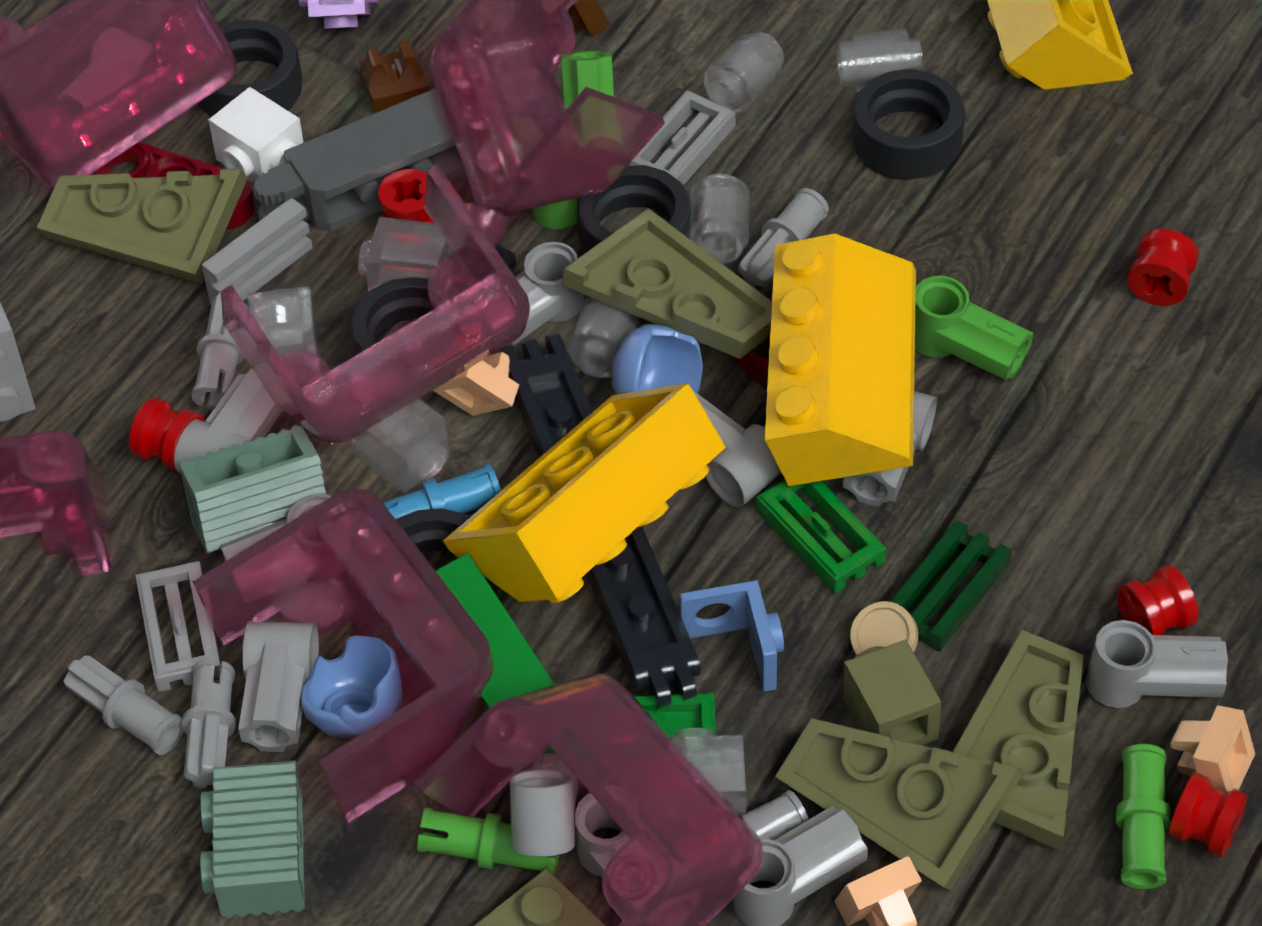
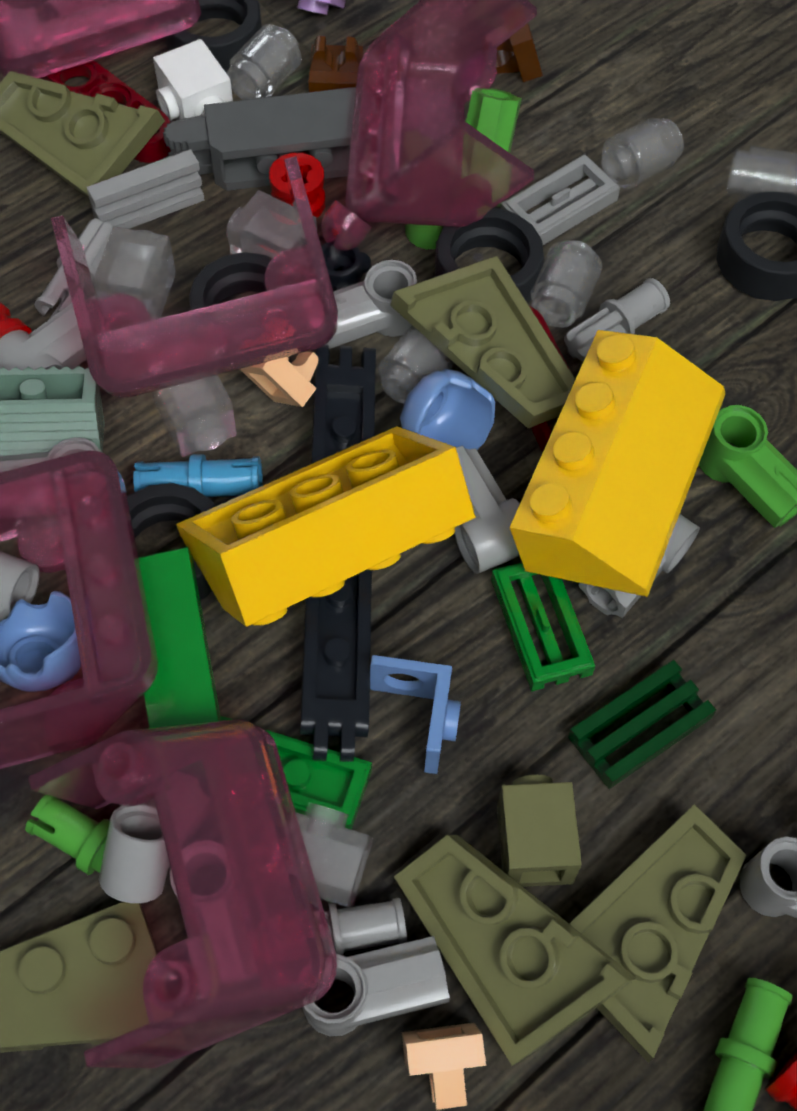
camera: 15 degrees right, 10 degrees up
tan piece [851,601,918,655] -> none
none -> clear brick [226,24,301,100]

